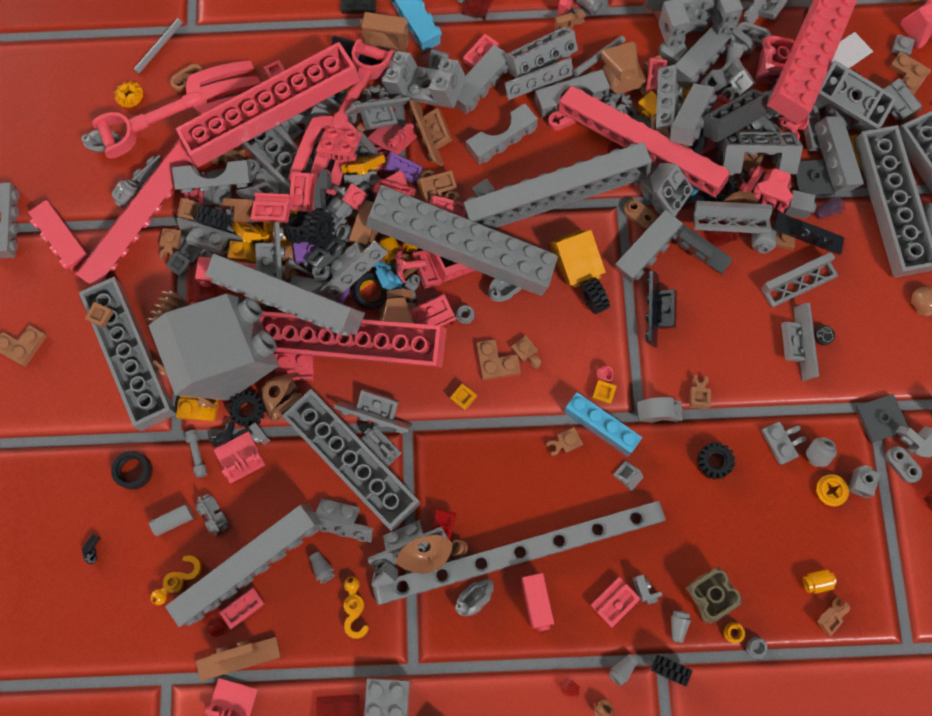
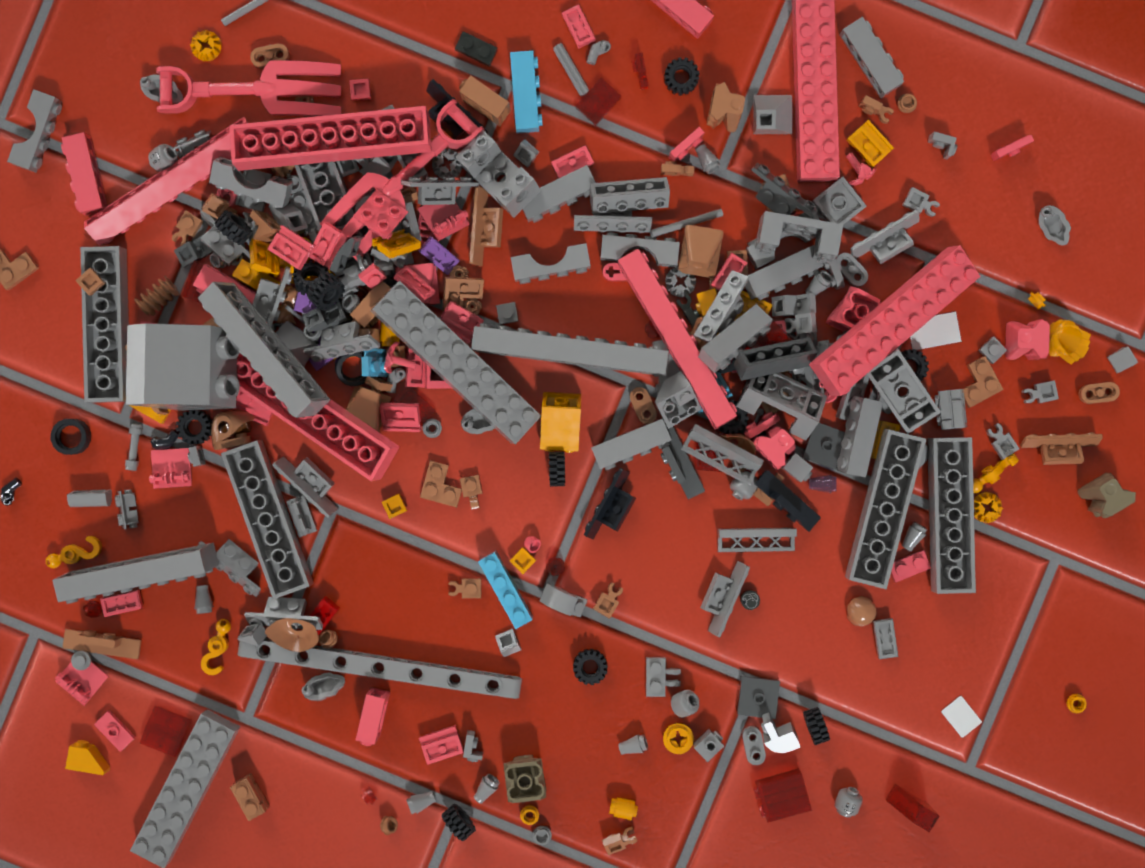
camera: 25 degrees right, 15 degrees up
none -> light grey plate [71,651,91,670]
none -> clear red plate [546,557,565,576]
none -> light grey cone [619,734,648,755]

